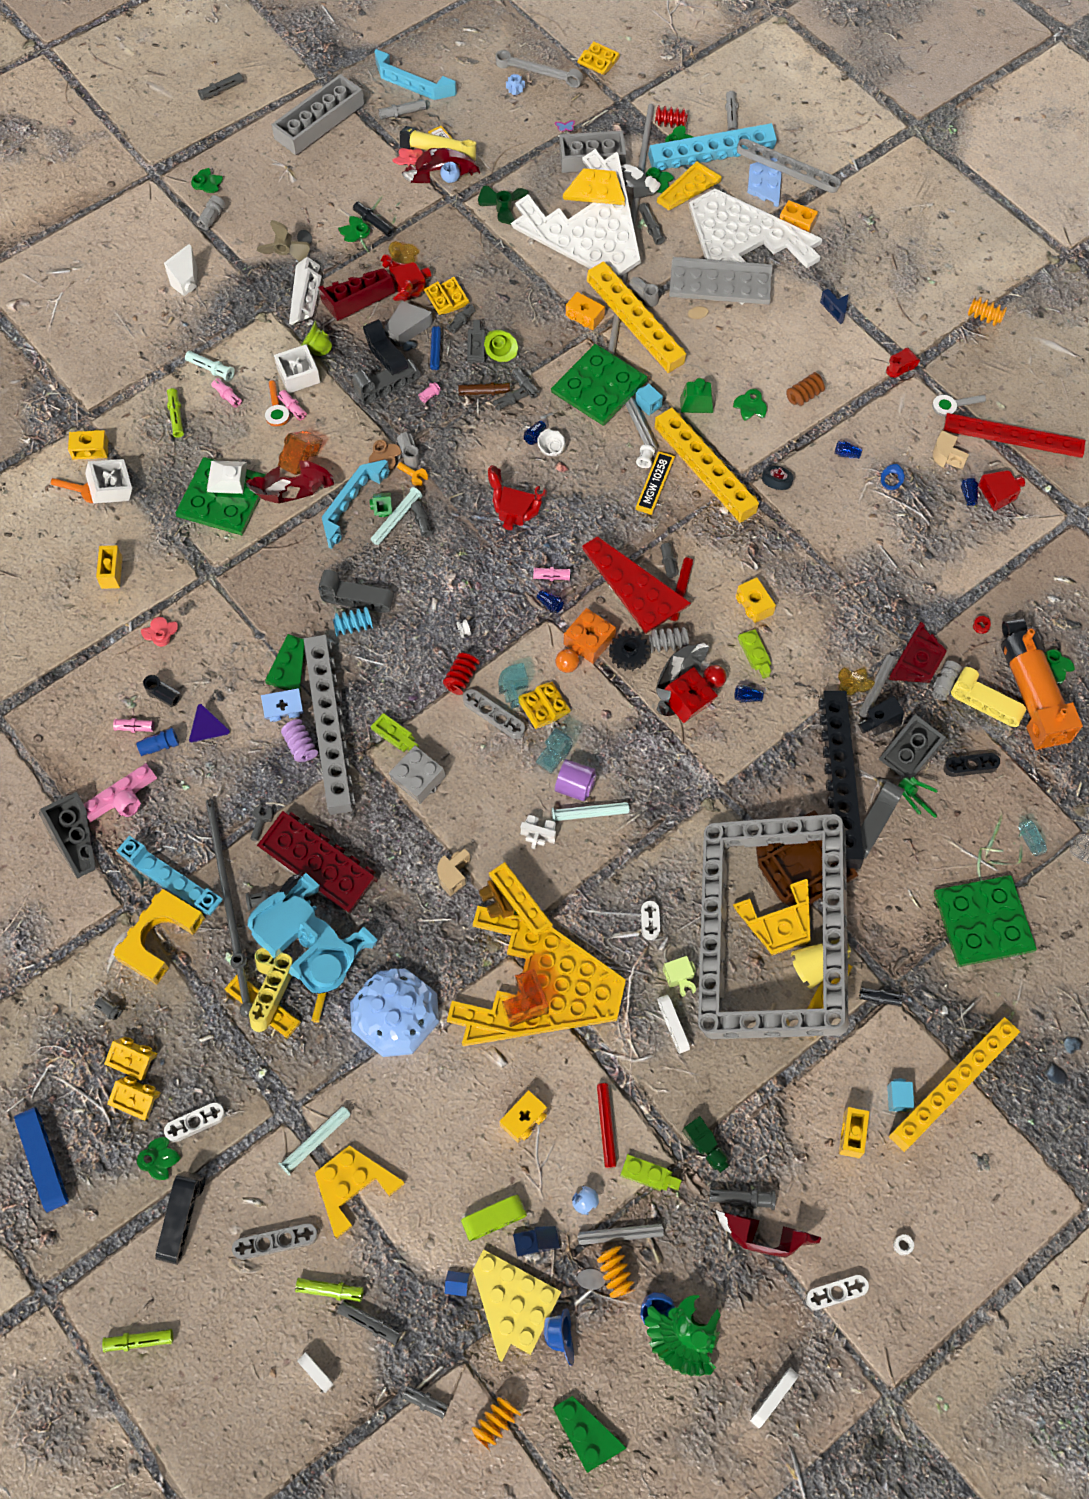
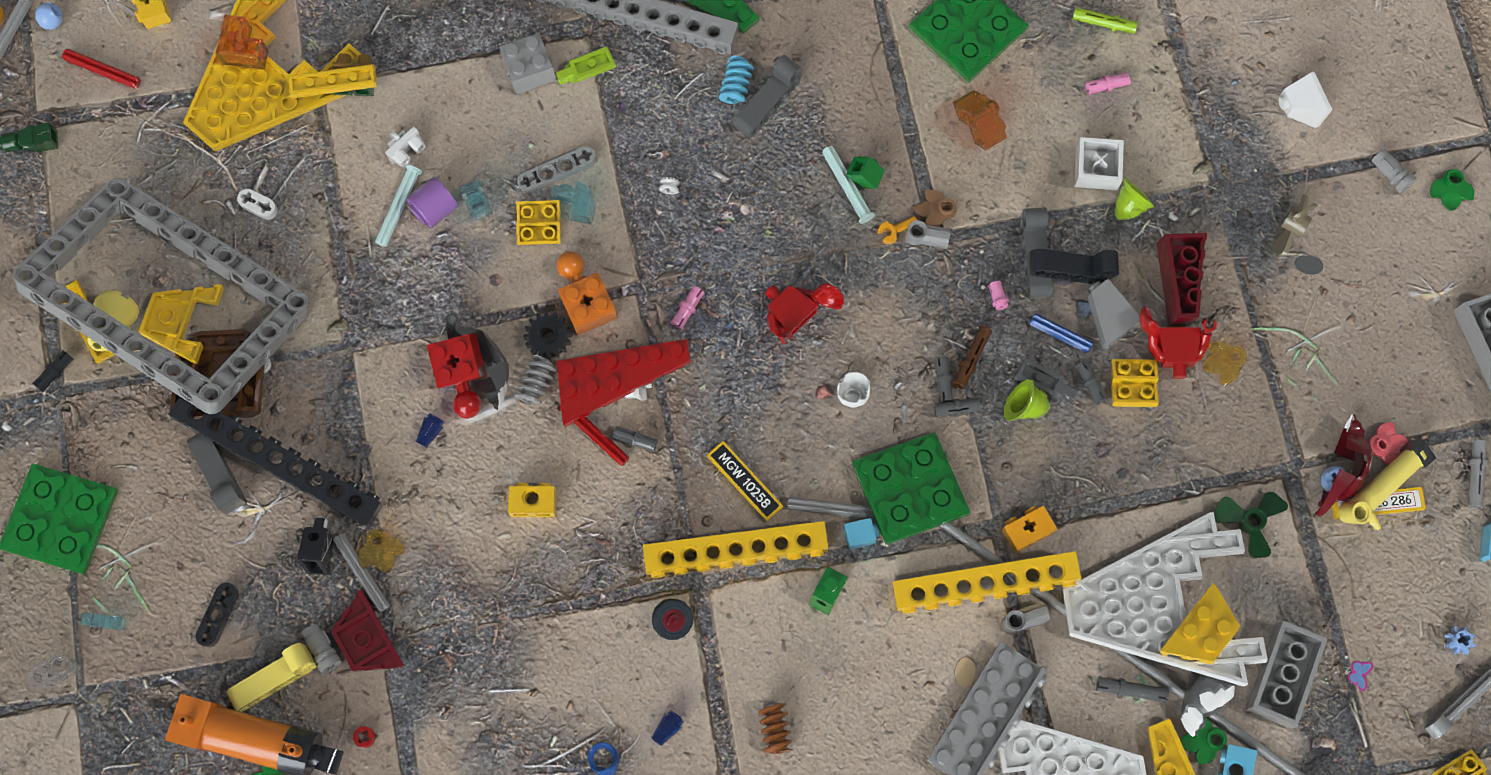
camera: 120 degrees right, 10 degrees up
light aqua pin [185,351,235,382] -> none
white slope [207,461,247,494] -> none
dark red animal [245,461,334,504] -> none
piece [265,380,290,426] -> none
bright pink pin [278,390,307,421] -> none
white wedge [289,257,321,325] -> none
medium azure slope [322,460,390,549] -> none
green plate [338,216,370,242] -> none
black pin [353,201,394,237] -> none
dark grey pin [411,501,432,537] -> none
tan brick [437,849,471,897] -> none
red piece [443,653,480,695] -> none
clear blue cone [523,421,546,445] -> none
clear blue cone [536,590,564,613] -> none
lime hinge [620,1154,682,1191] -> none
white bush [636,444,655,468] -> none
white beam [657,995,690,1054] -> none
yellowish green brick [663,956,696,997] -> none
green plate [733,389,767,421] -> none
lime hinge [738,629,771,679] -> none
dark grey slope [879,714,948,779] -> none
green plant [898,777,938,818] -> none

